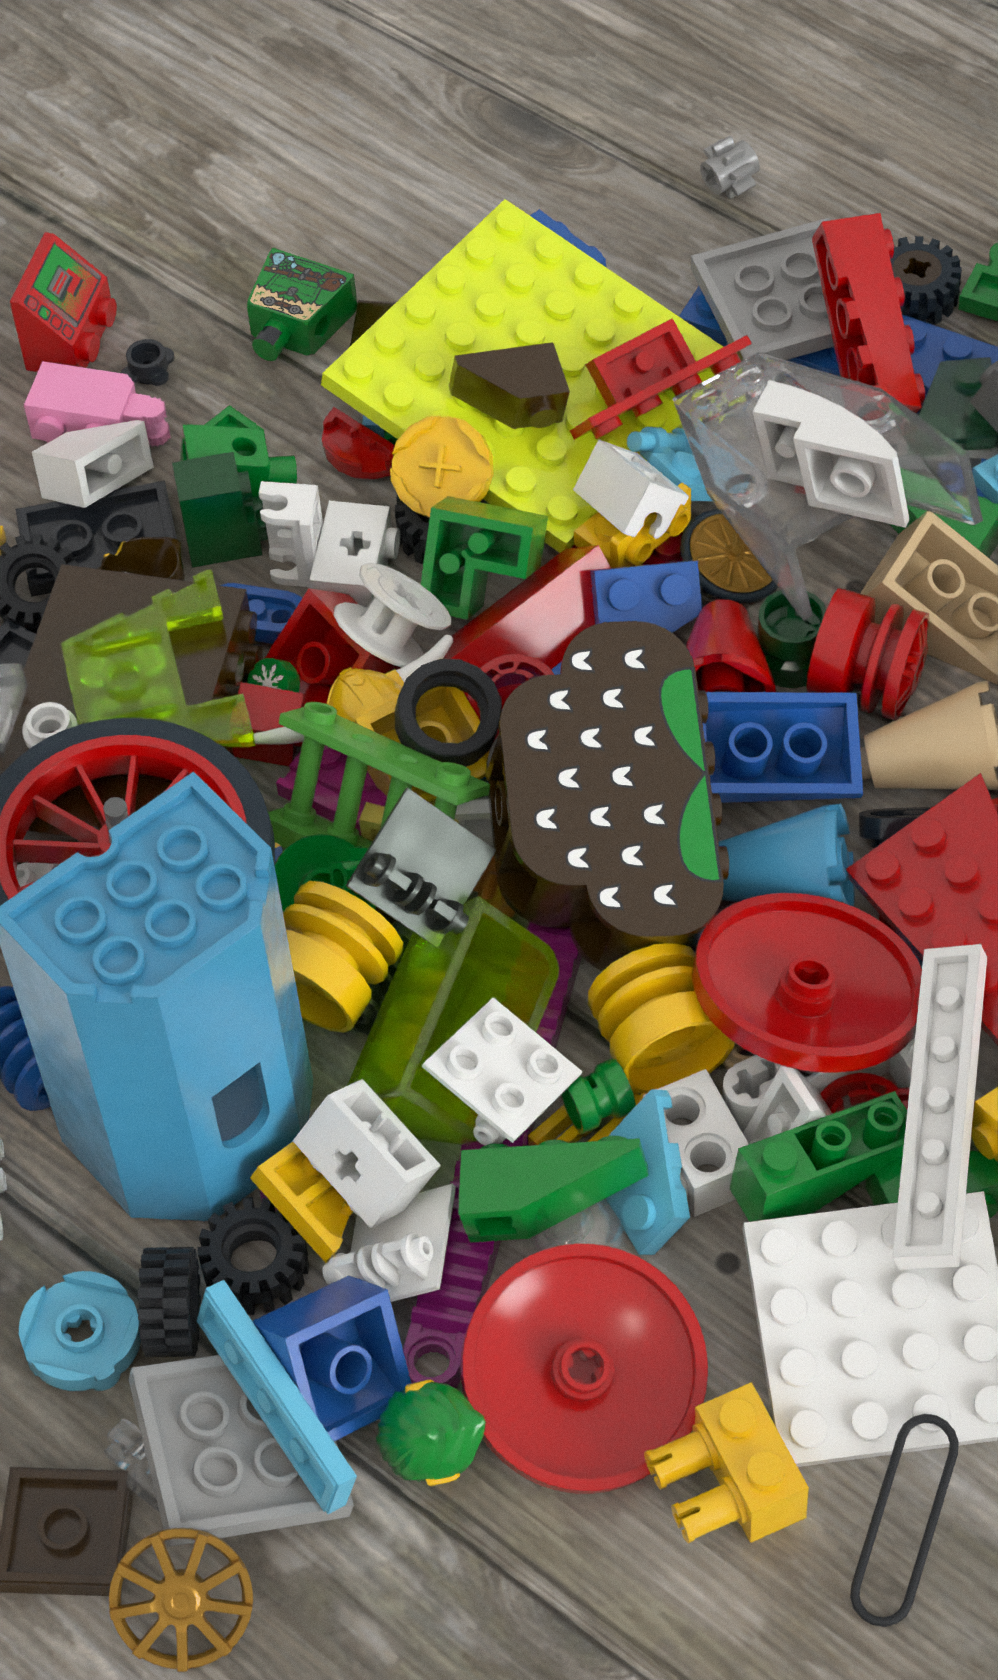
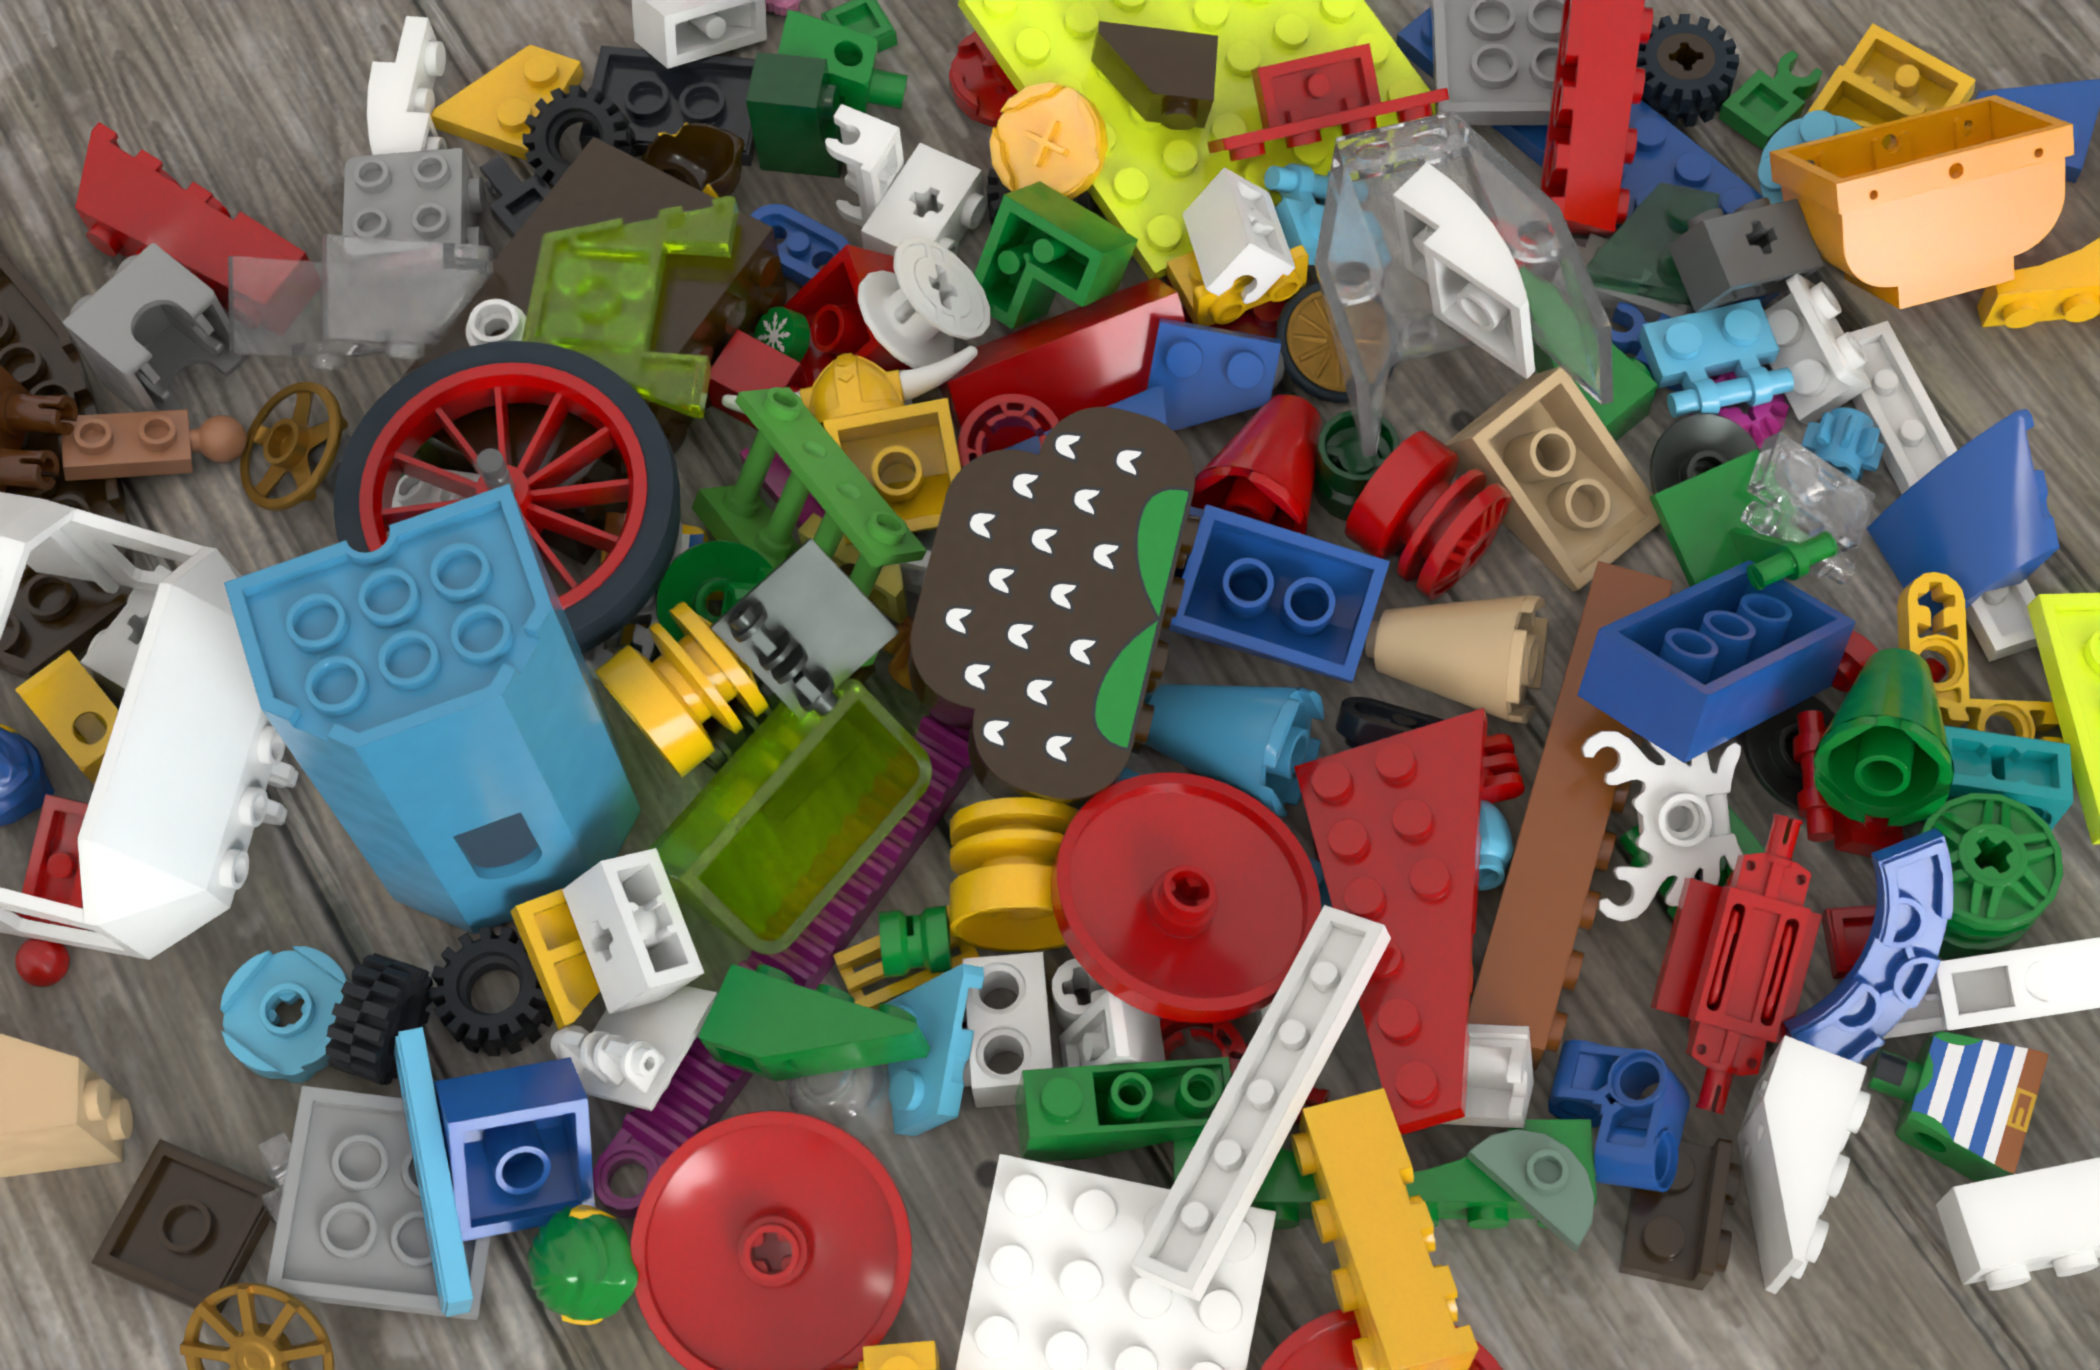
camera: 20 degrees right, 10 degrees up
black tyre [395,659,502,767] -> none
white hinge [422,998,583,1145] -> none

